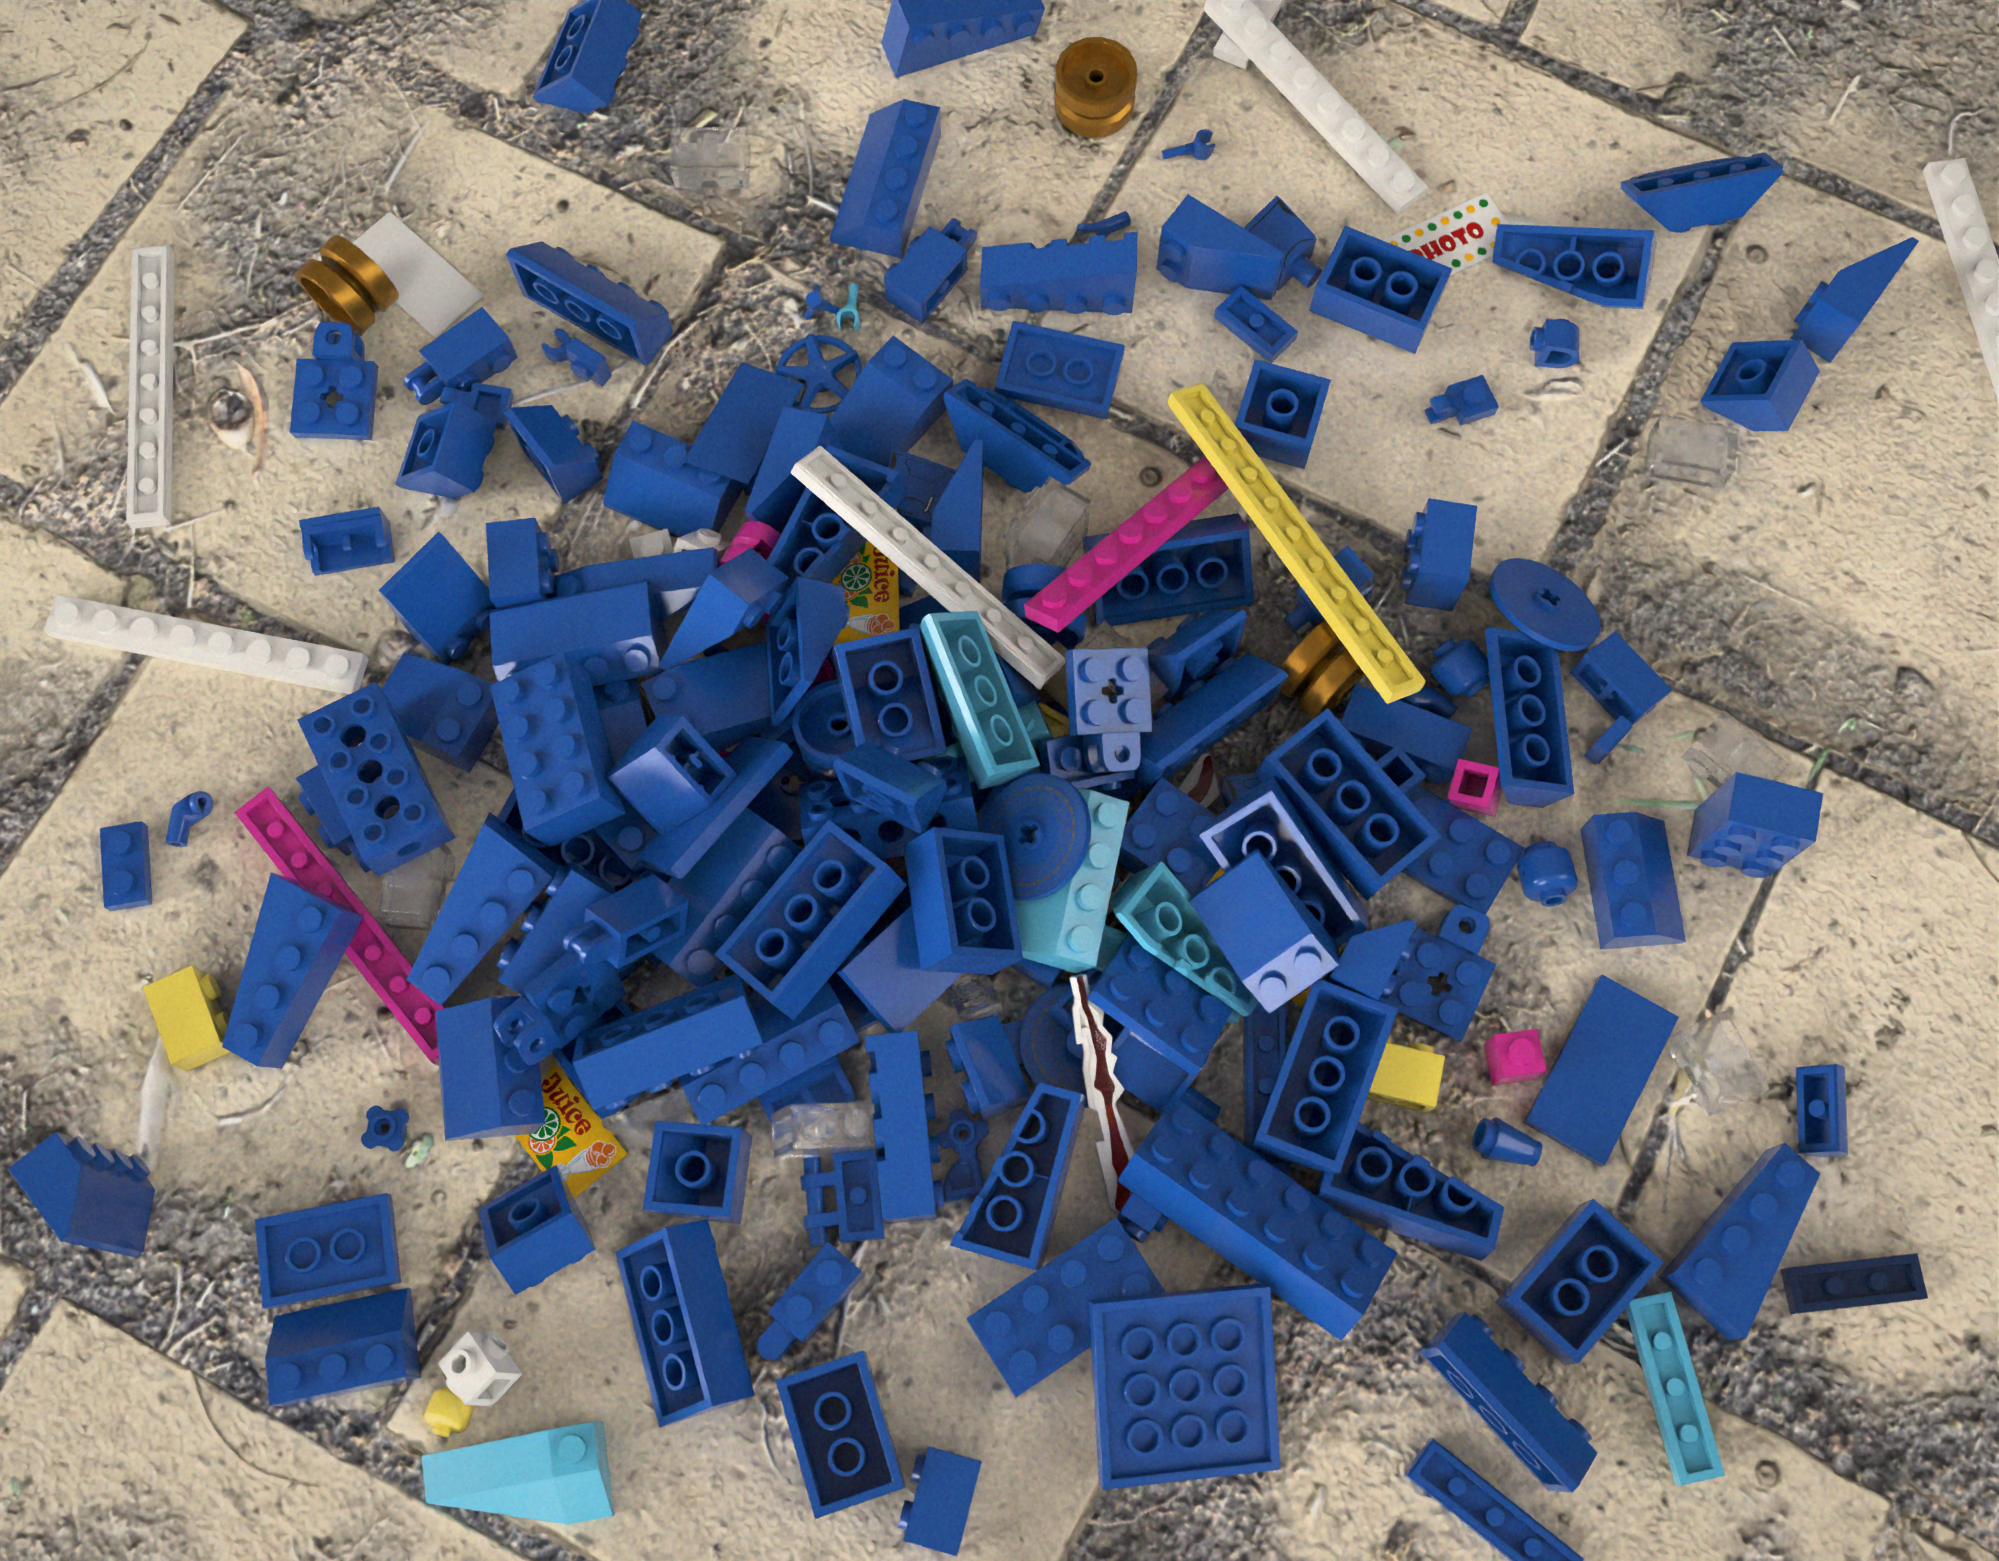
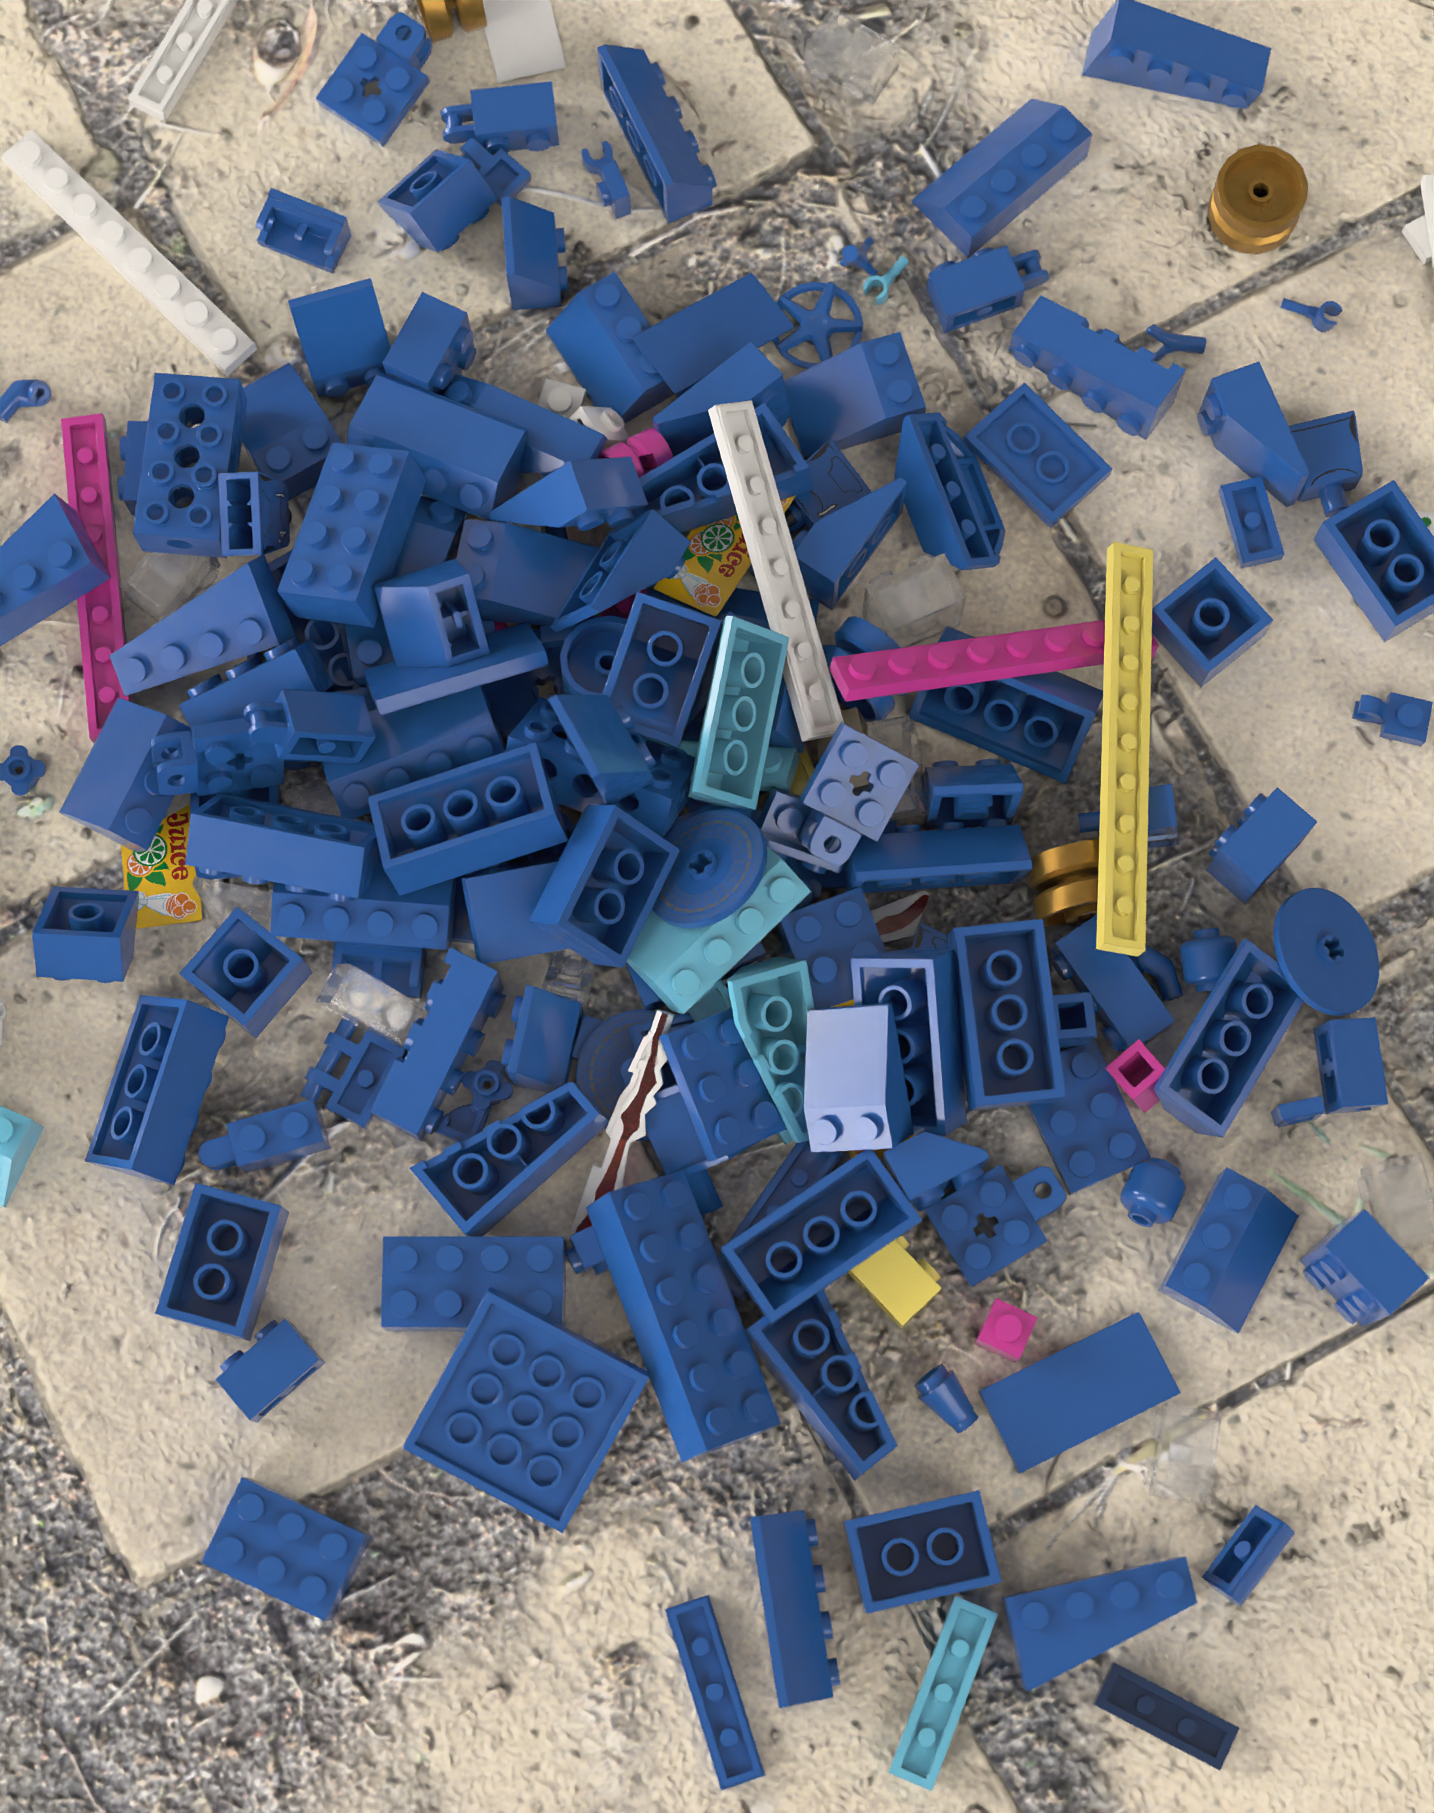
camera: 35 degrees right, 5 degrees up
none -> blue torso [218,471,292,556]

